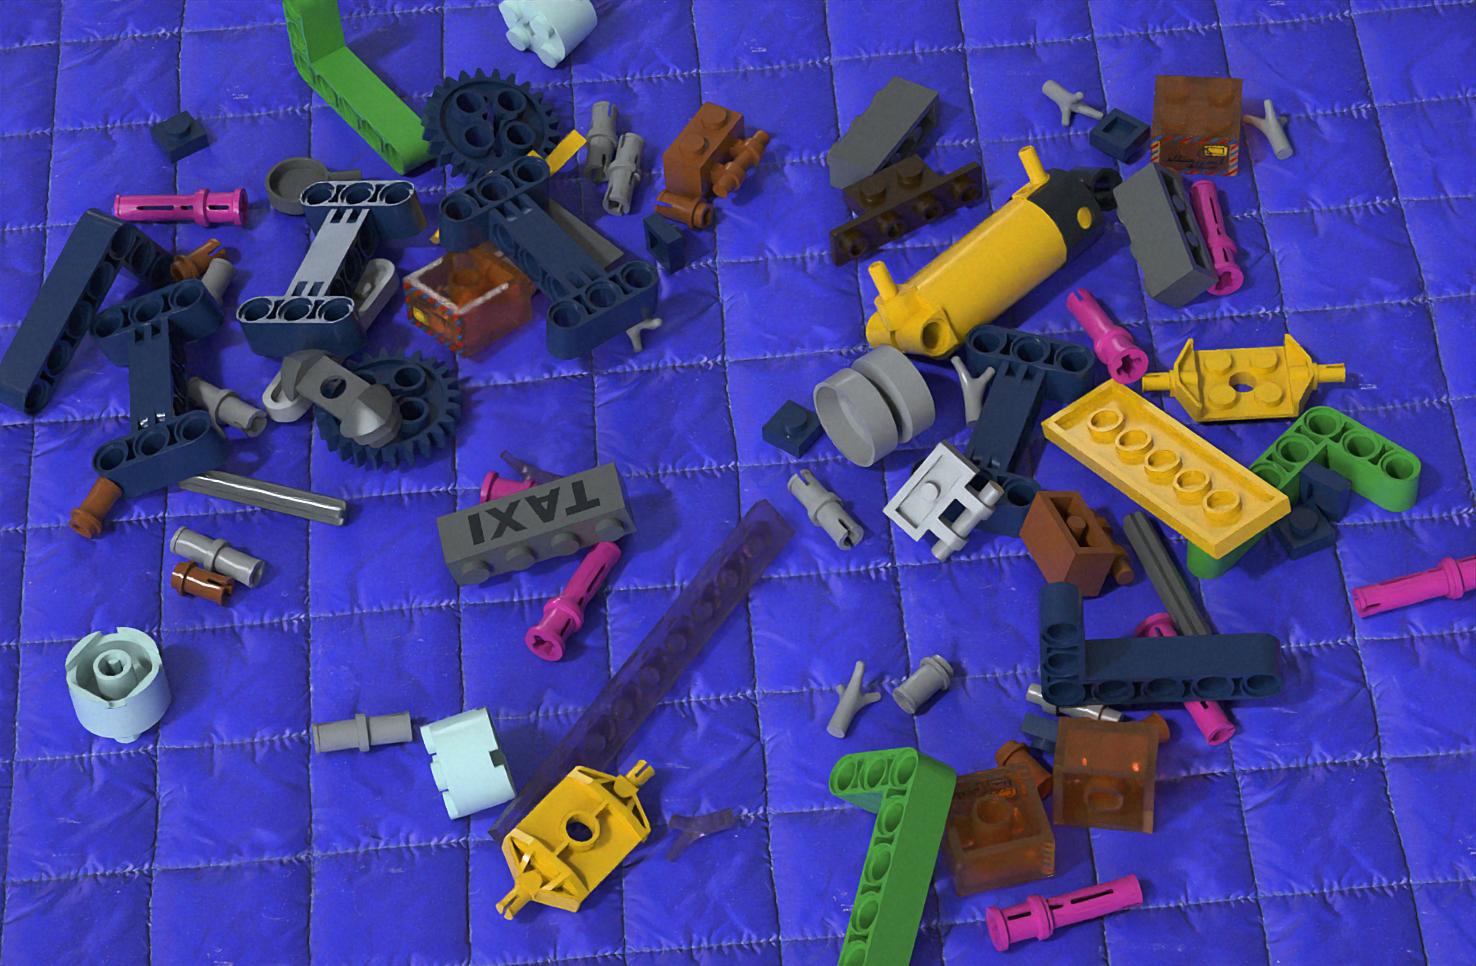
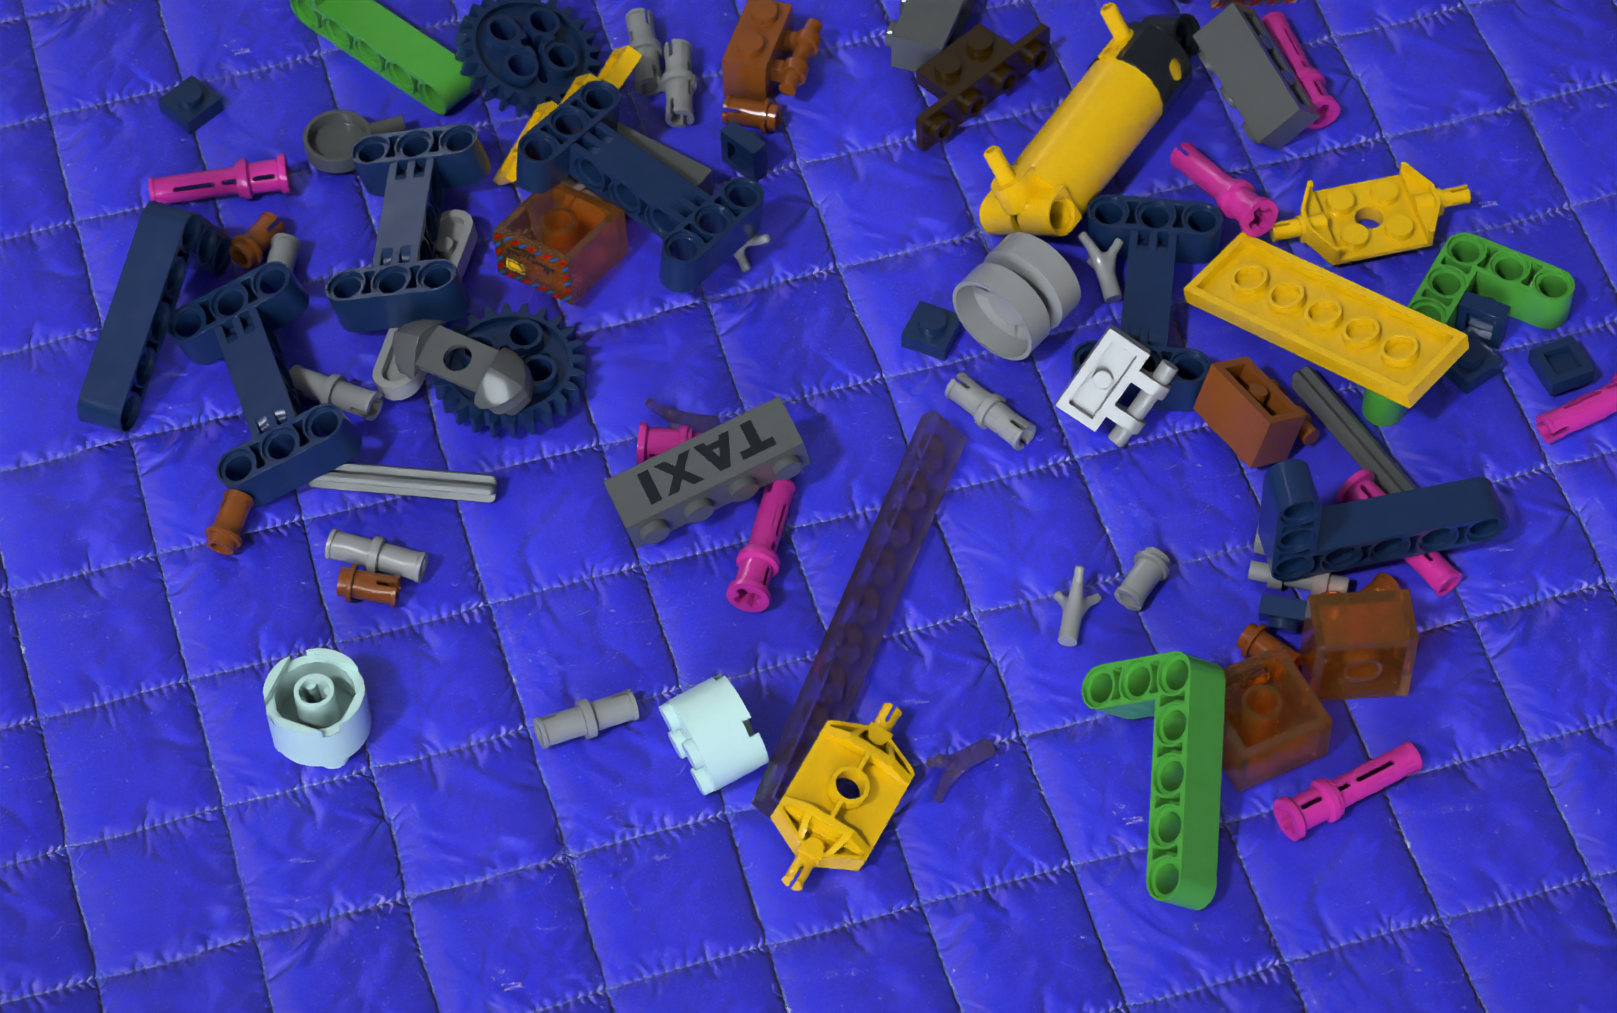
camera: 15 degrees left, 5 degrees up
none -> dark blue plate [1528,335,1595,397]

